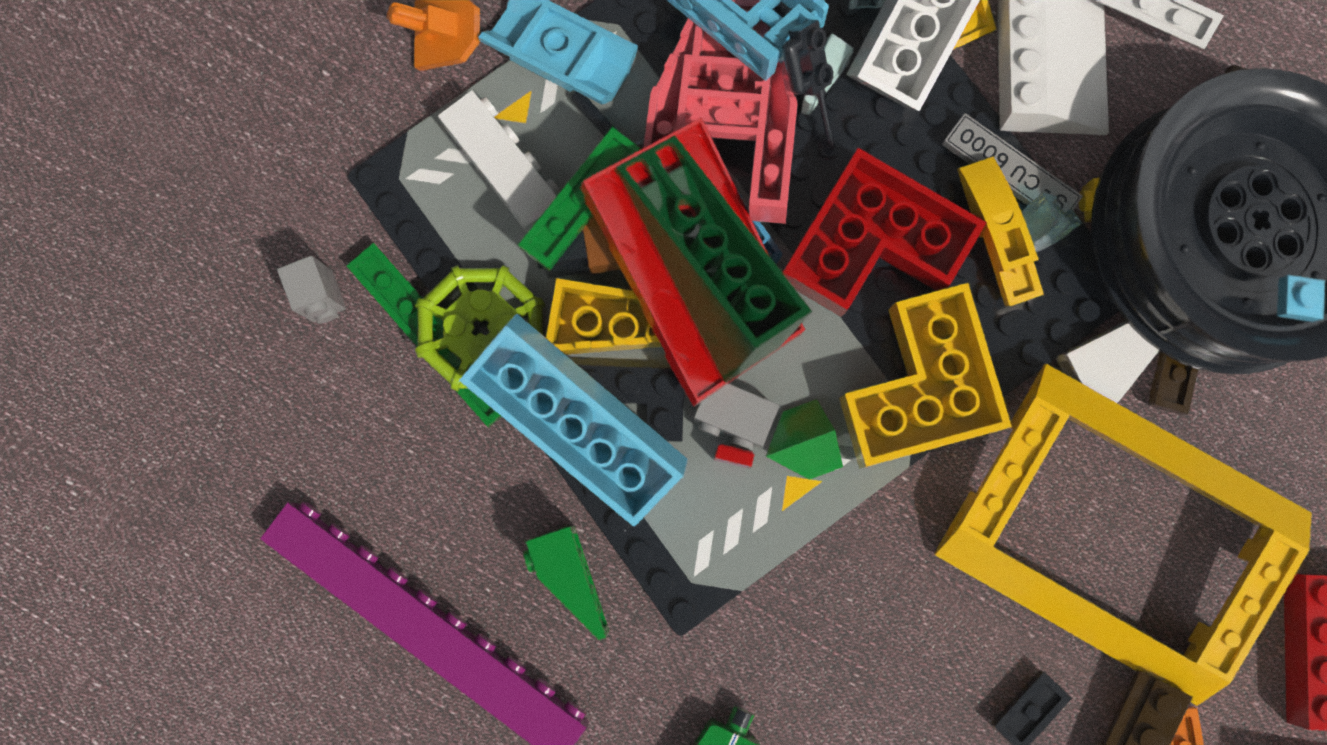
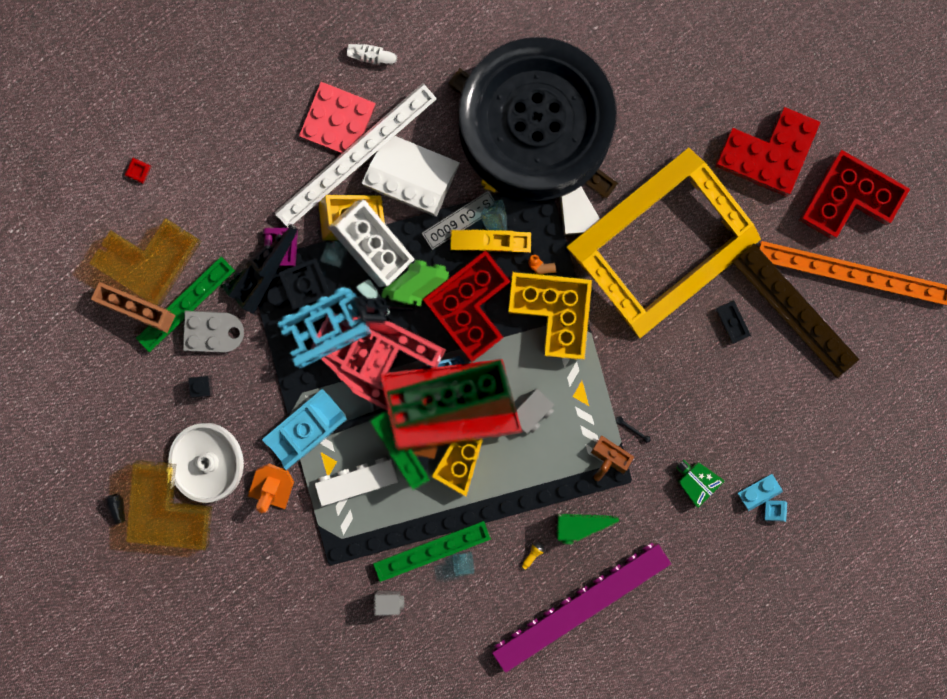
camera: 75 degrees left, 5 degrees up
lime plate [415,265,545,391] -> none
medium azure brick [459,314,688,527] -> none
black plate [578,365,684,442] -> none
red tile [714,444,755,468] -> none
green slope [765,399,843,480] -> none
medium azure plate [1277,275,1325,322] -> none
none -> bright green brick [382,260,449,307]
none -> clear light blue brick [453,552,475,576]
none -> yellow piece [522,542,544,570]
none -> arm [528,255,556,274]
none -> dark orange plate [590,435,634,481]
none -> black hinge [616,416,651,443]

